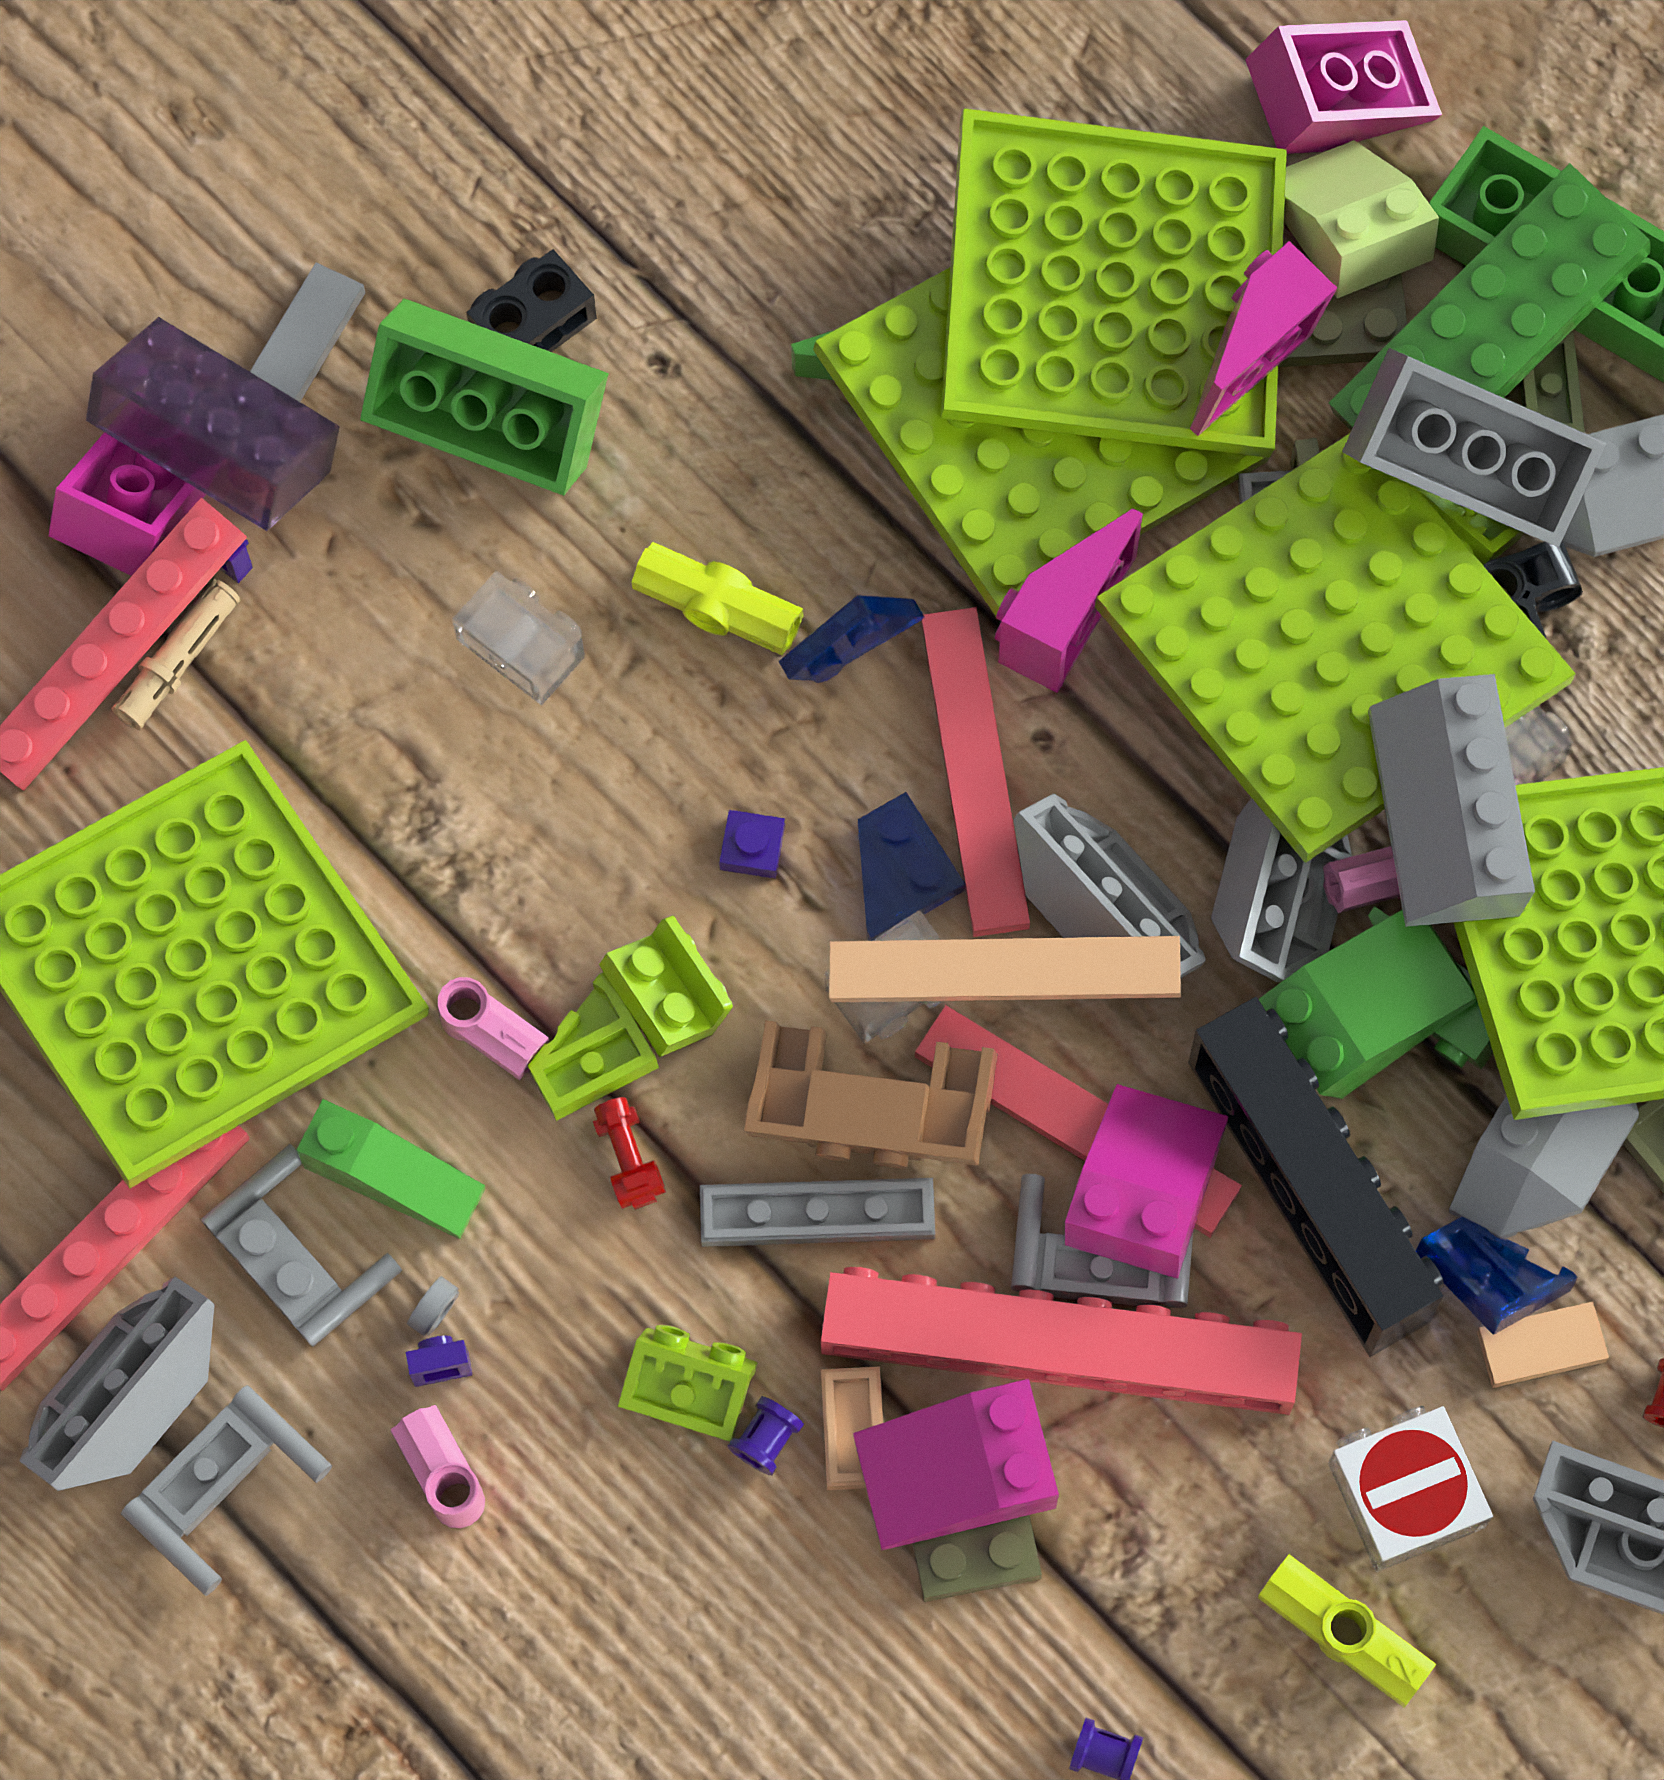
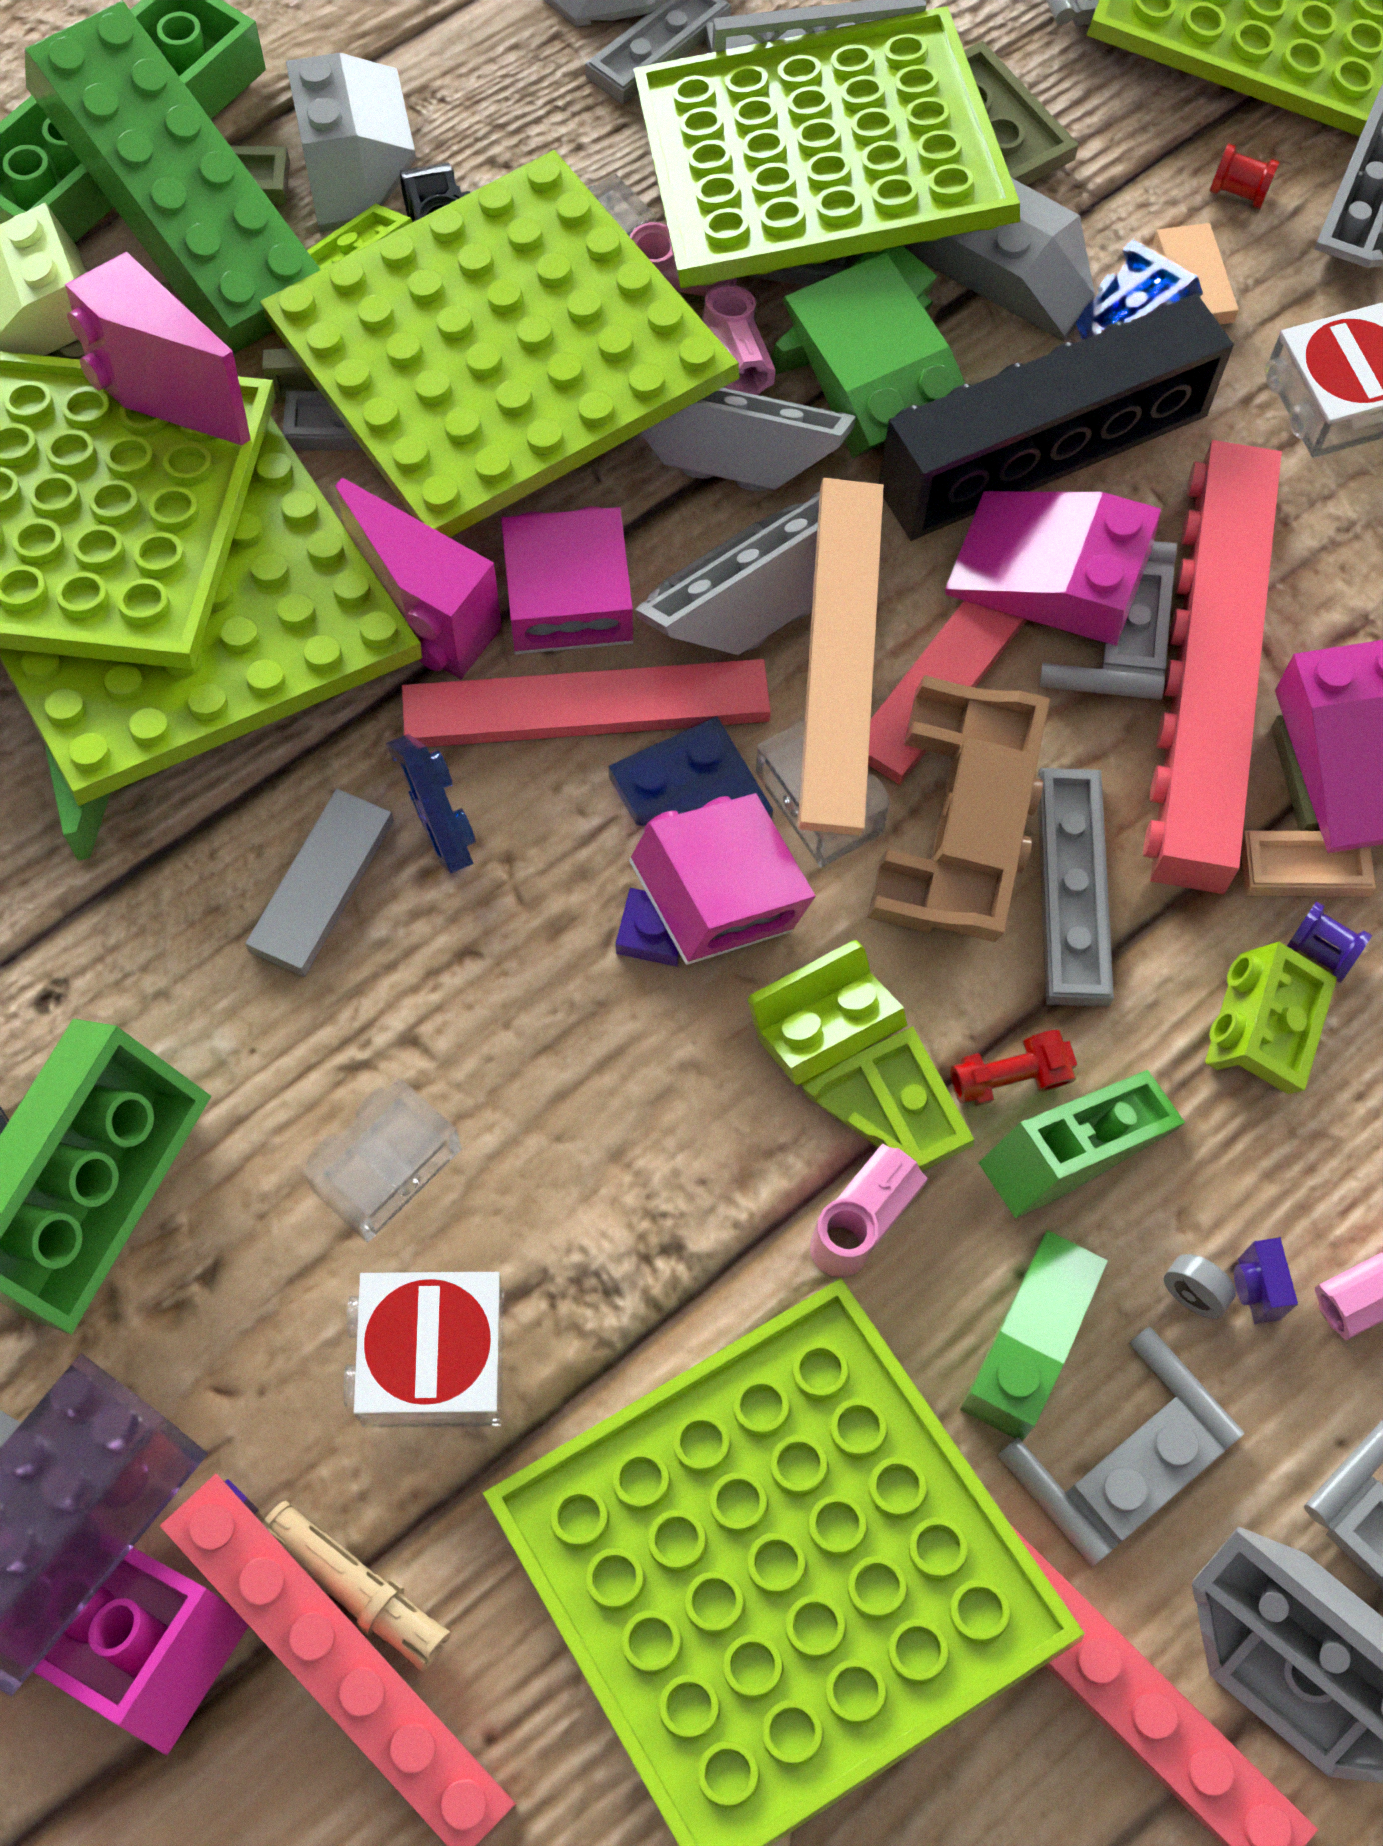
camera: 90 degrees left, 5 degrees down
neon yellow piece [631,542,804,656] -> none
light grey brick [1342,348,1607,547] -> none
light grey slope [1368,674,1535,927] -> none
none -> light grey tile [245,788,394,977]
none -> piece [344,1272,504,1428]
none -> dark pink piece [501,506,633,655]
none -> piece [629,793,816,965]
none -> bright green slope [978,1070,1185,1219]

